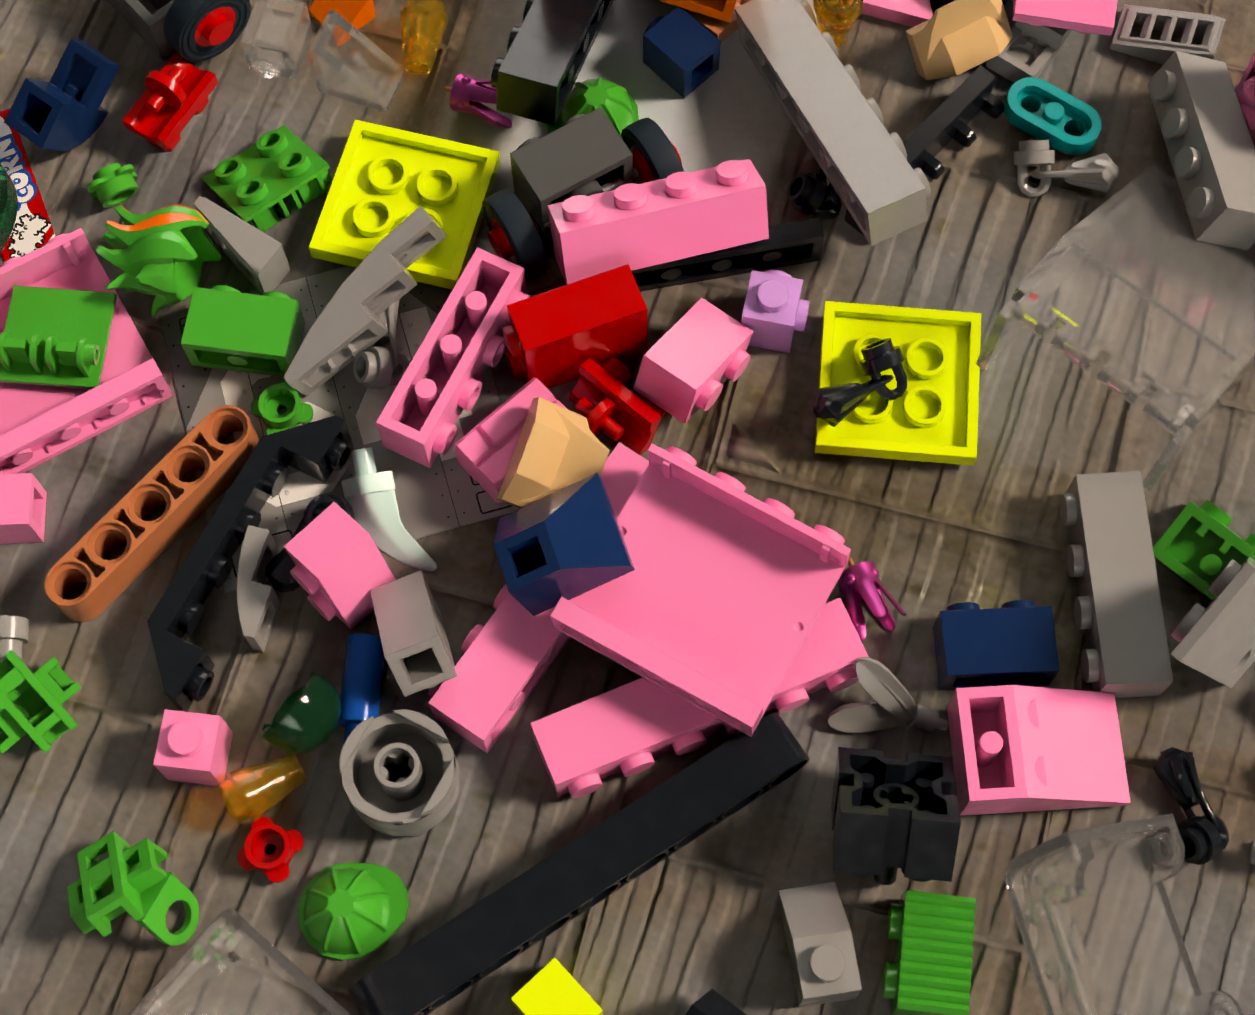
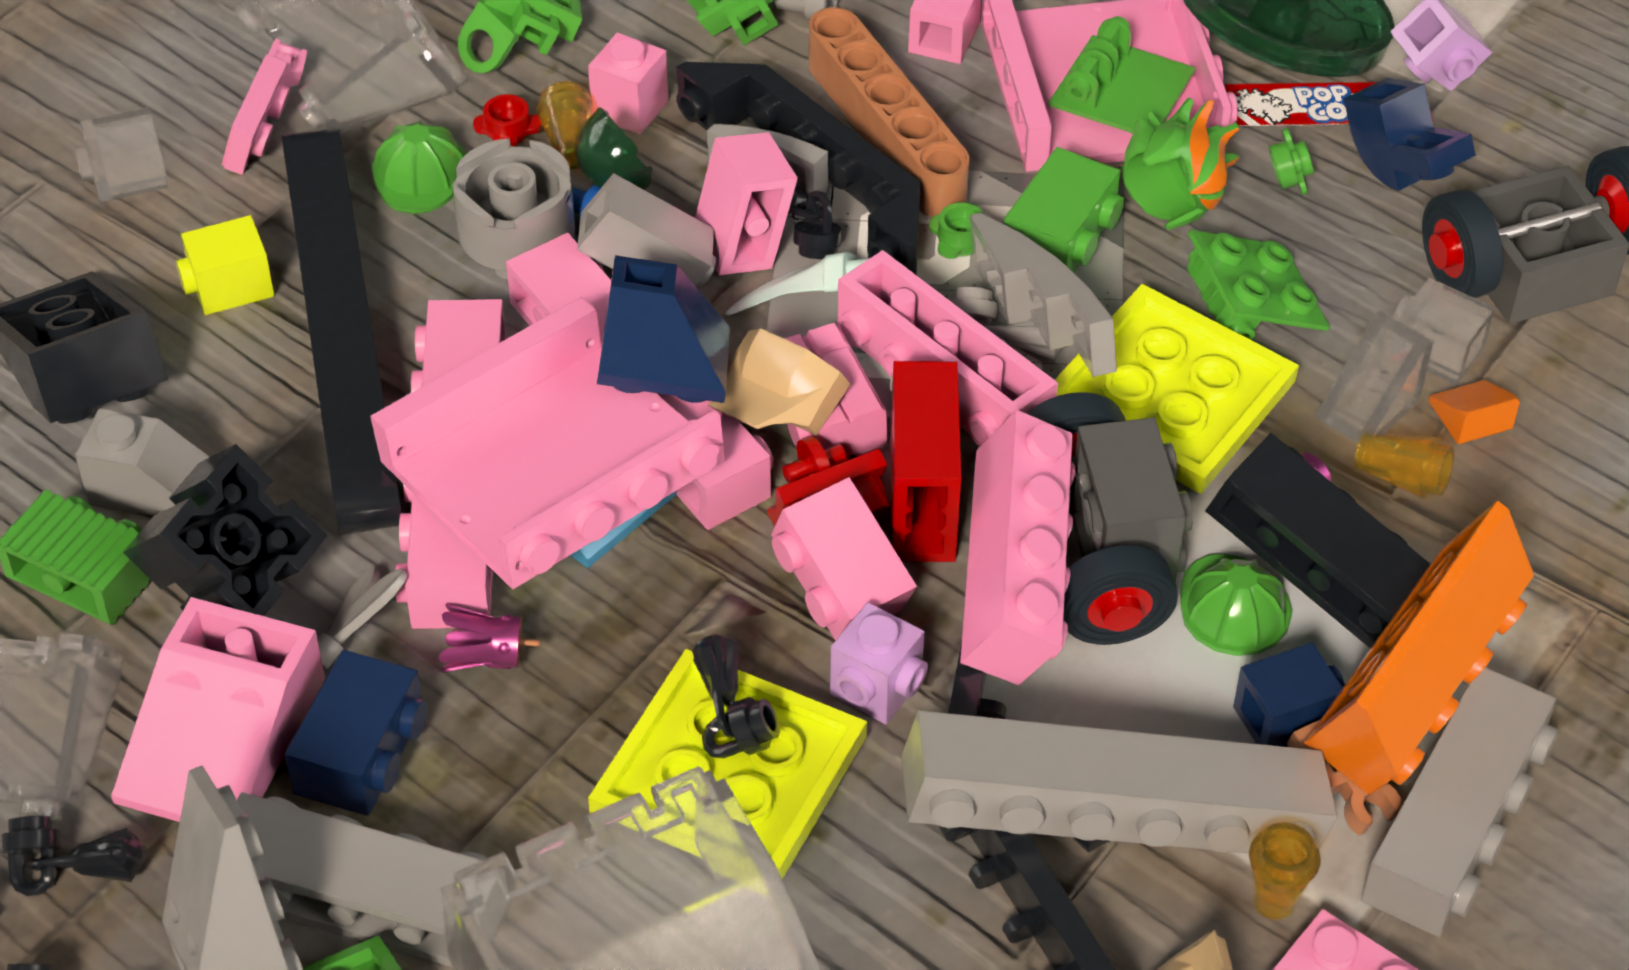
camera: 110 degrees right, 20 degrees down
red hips [122,53,218,152] -> none
light grey slope [193,196,290,294] -> none

